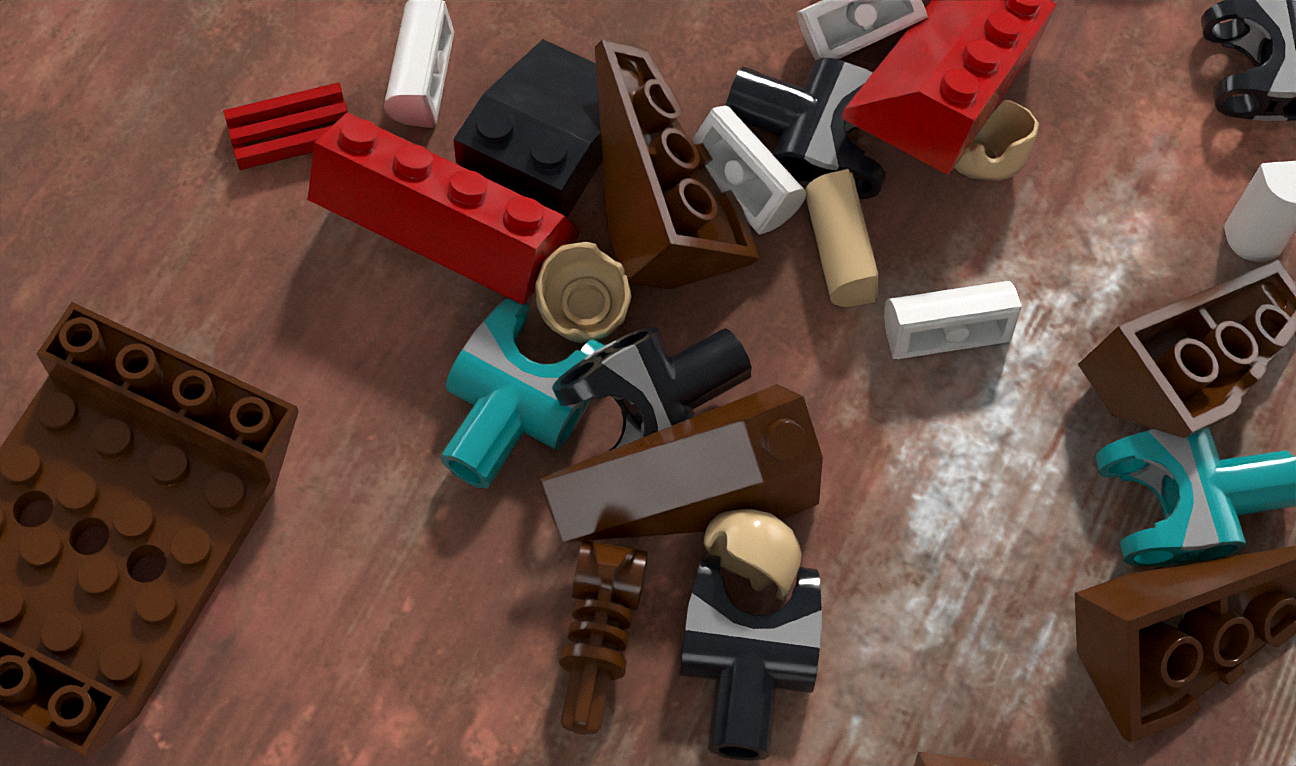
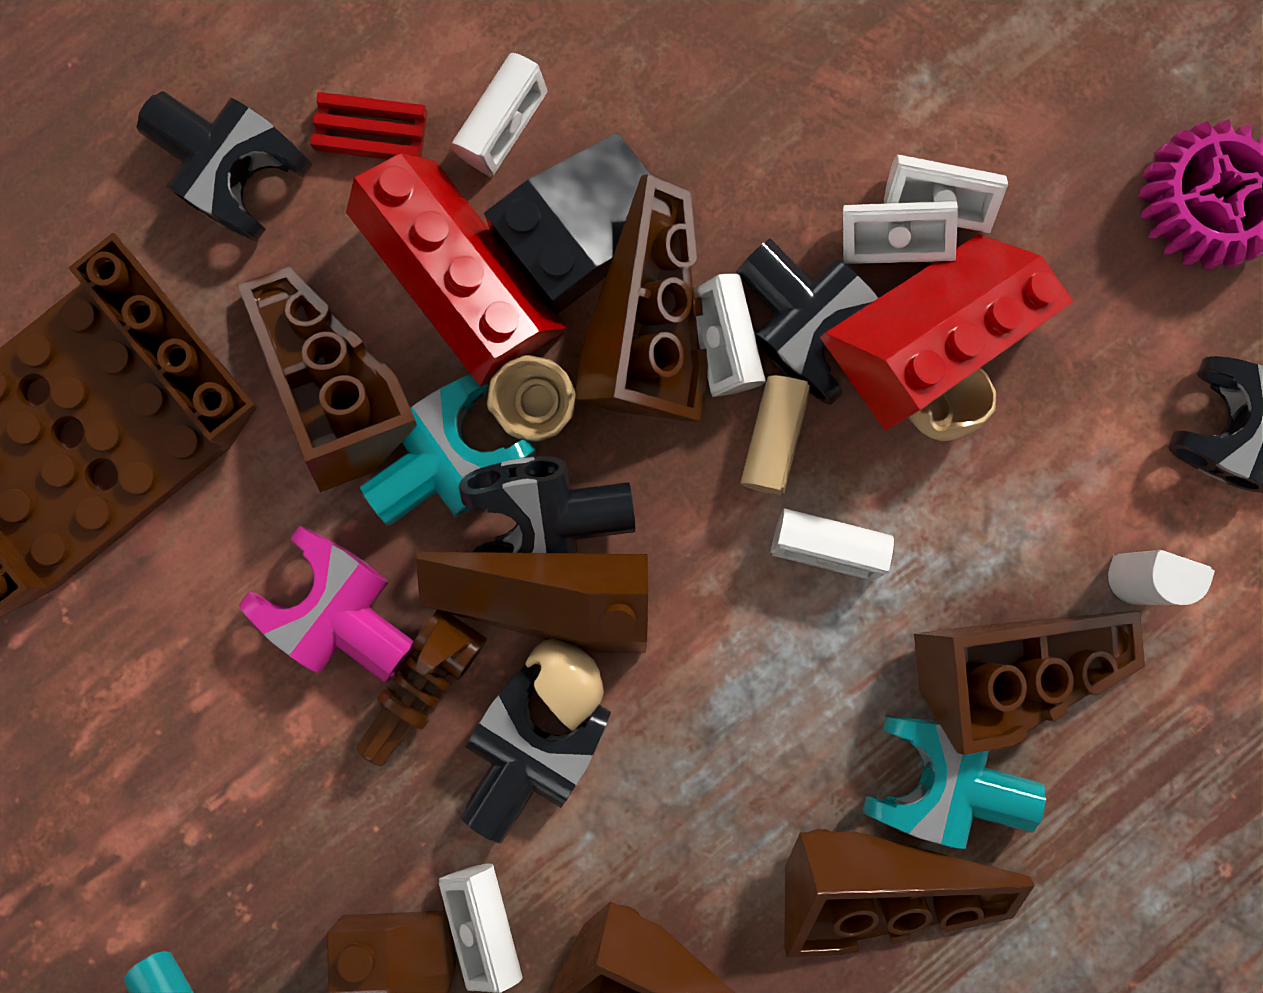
camera: 25 degrees right, 20 degrees up
none -> black connector [136,91,312,241]
none -> reddish brown wedge [238,266,417,493]
none -> dark pink connector [239,526,414,684]

